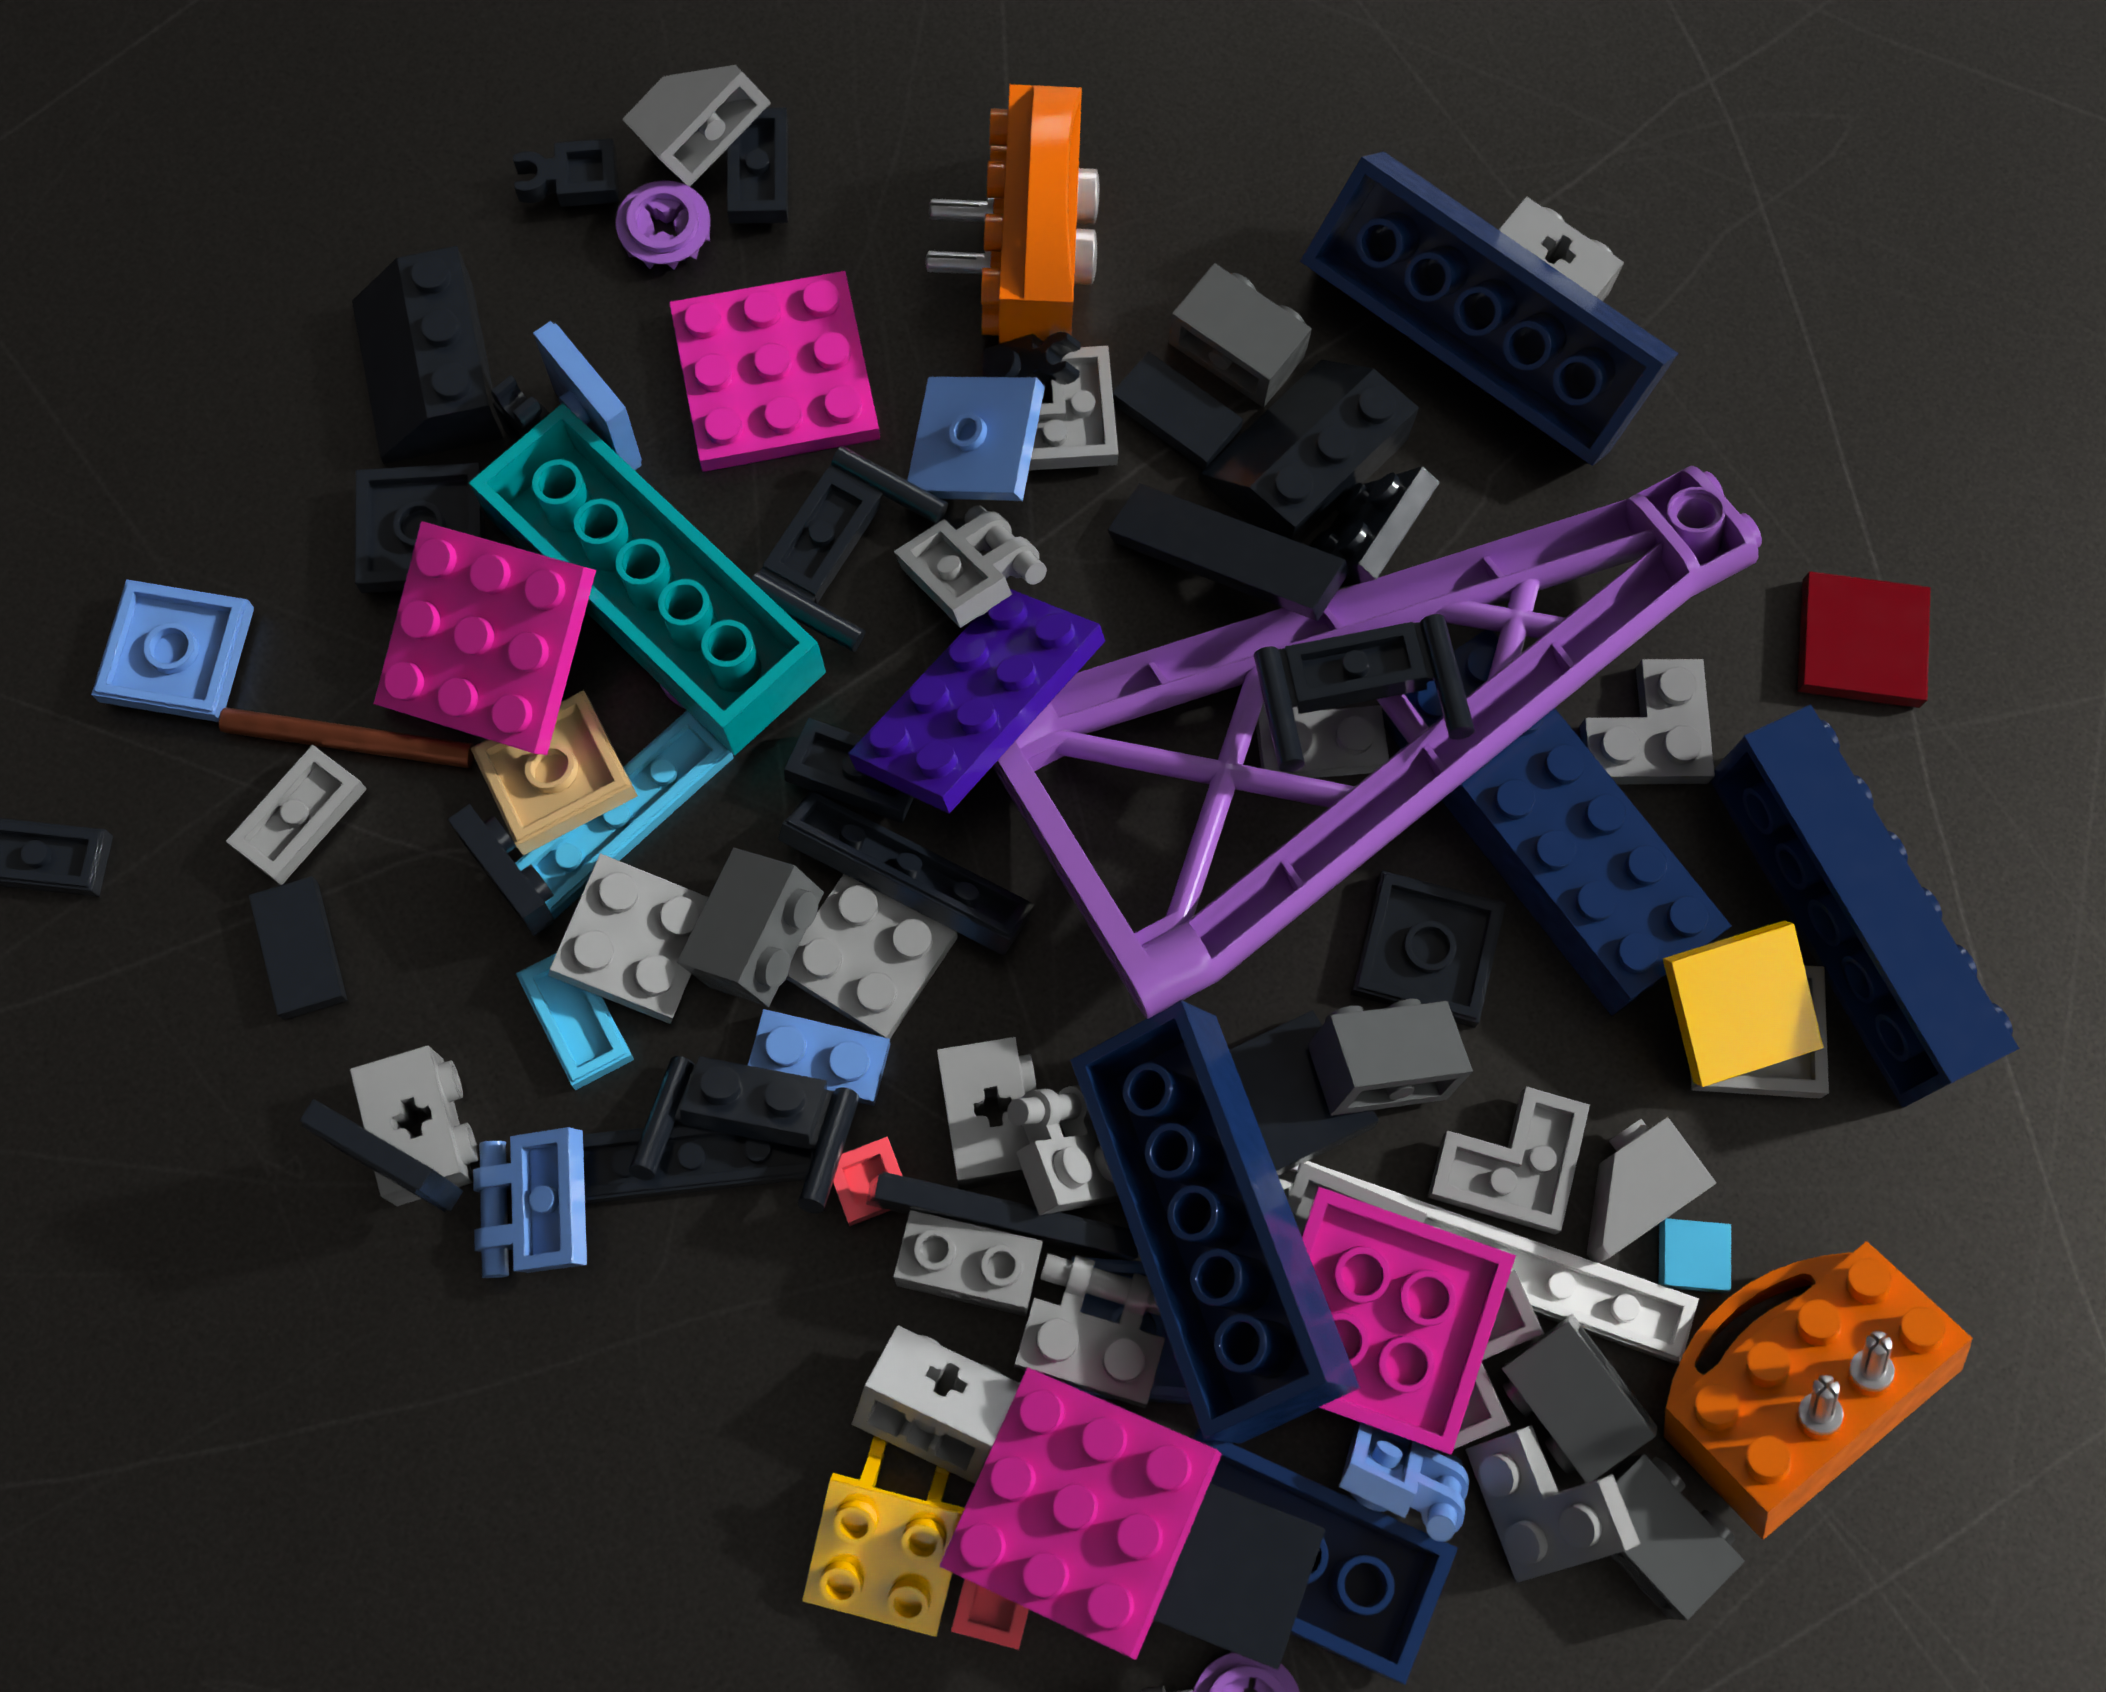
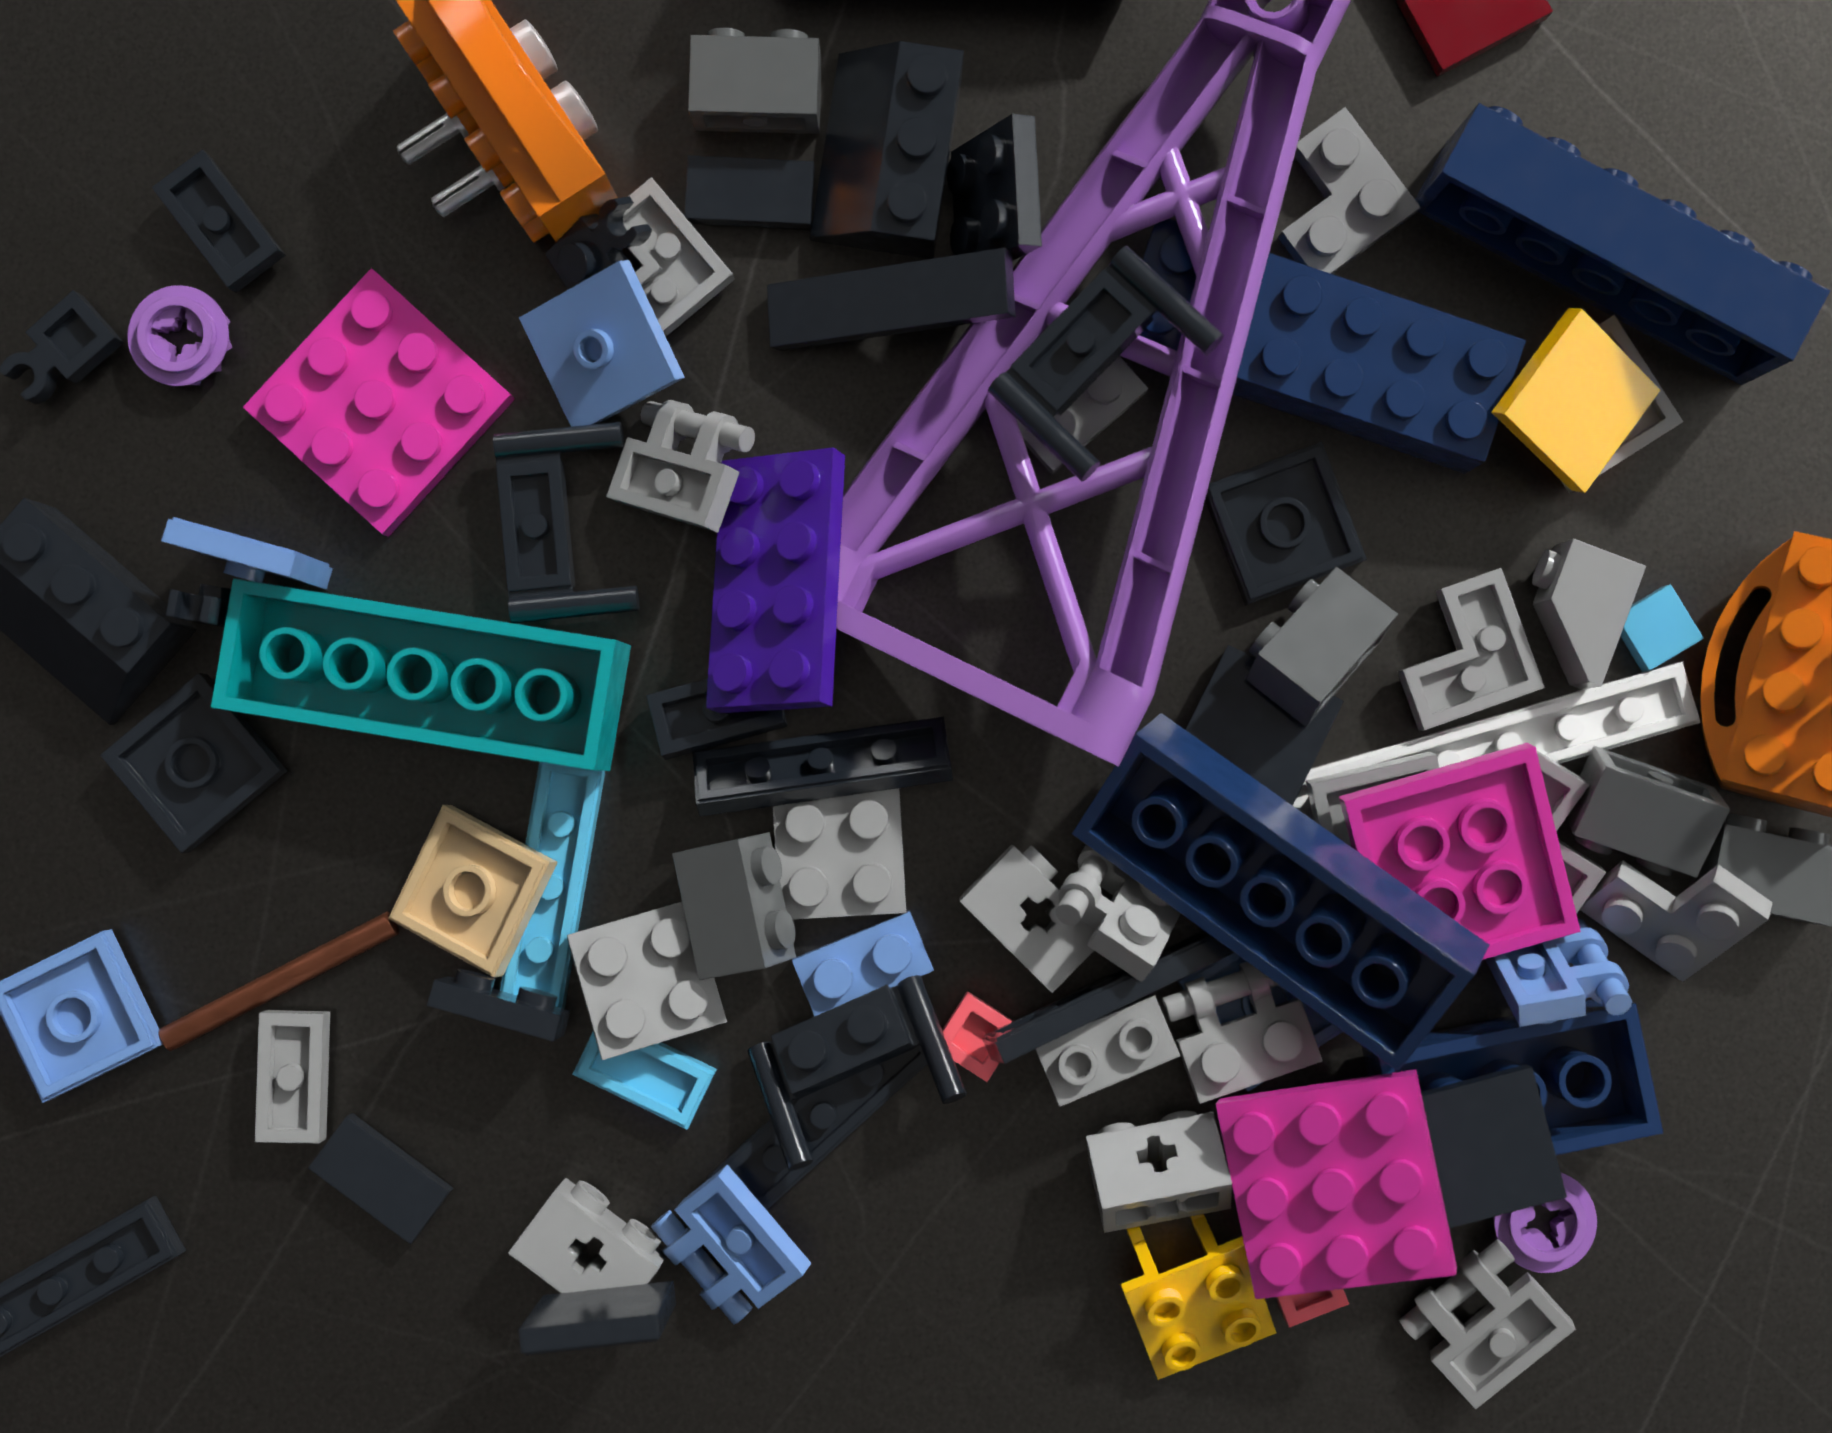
camera: 30 degrees left, 15 degrees up
dark pink plate [374,521,596,755] -> none
light grey slope [623,65,771,187] -> none

